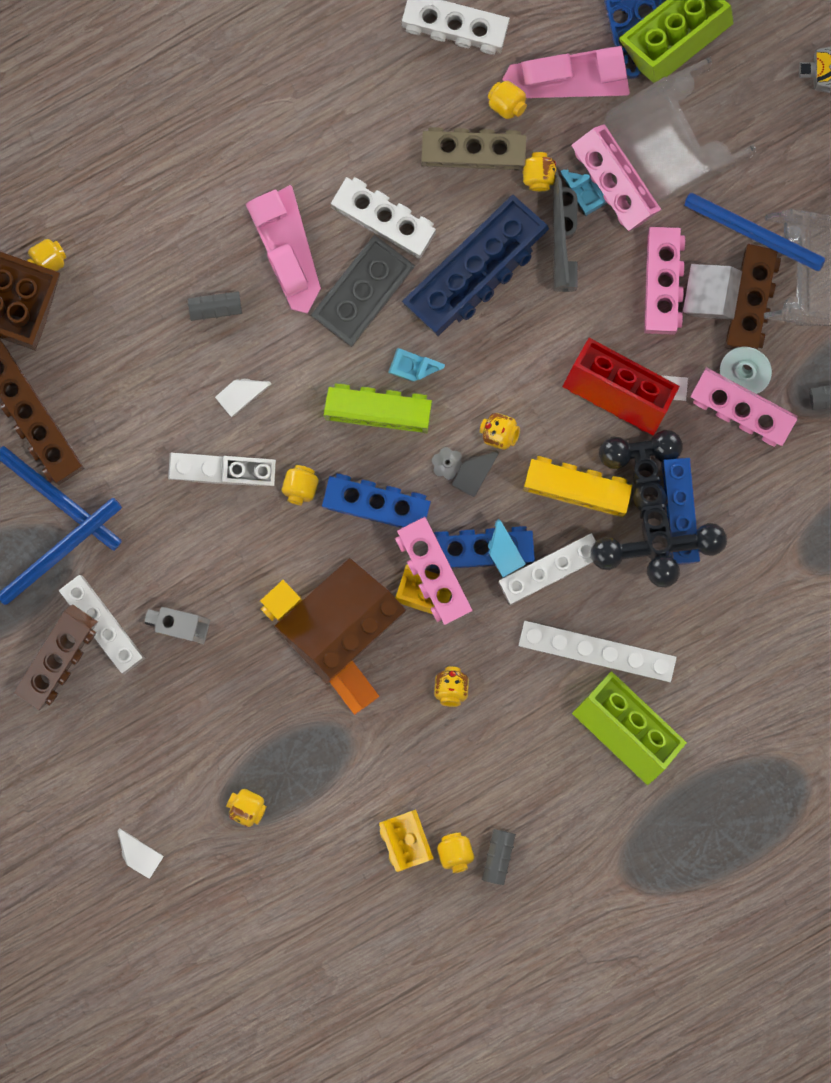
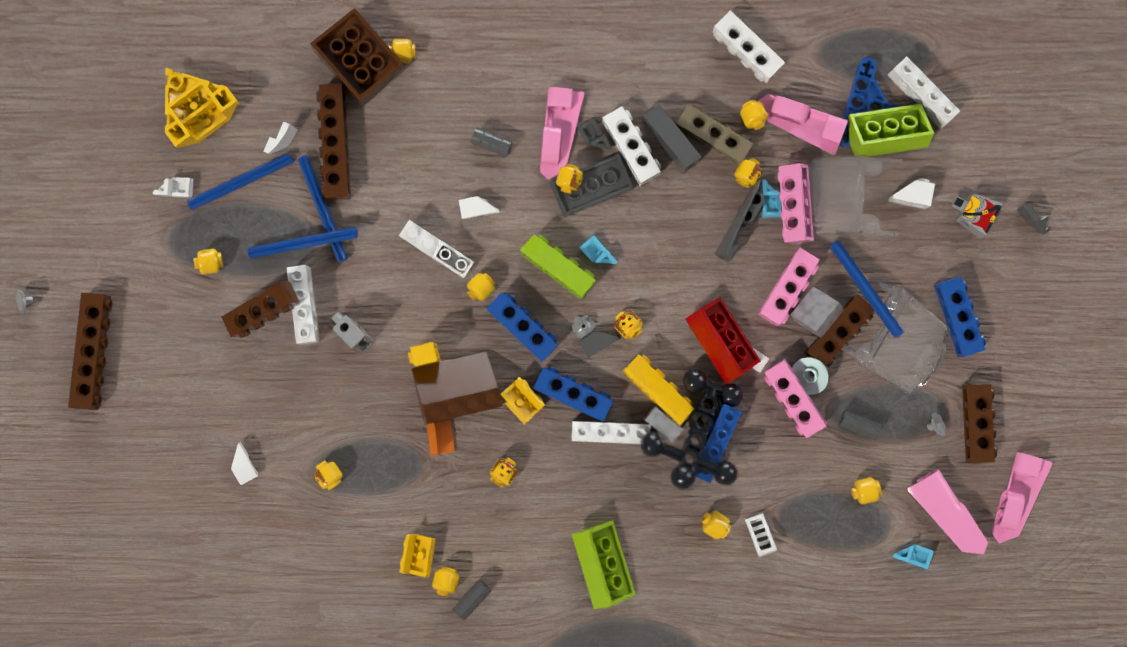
camera: 30 degrees right, 0 degrees up
bright pink brick [395,517,473,625] -> none
dark blue plate [402,194,549,336] -> none
medium azure slope [488,519,526,577] -> none
white plate [518,621,677,682] -> none
none -> yellow head [556,164,583,194]
none -> dark grey slope [577,118,612,150]
none -> dark grey slope [643,105,701,175]
none -> flat silver piece [643,407,683,443]
none -> yellow head [701,511,731,539]
none -> white slope [745,513,777,558]
none -> white slope [888,178,935,209]

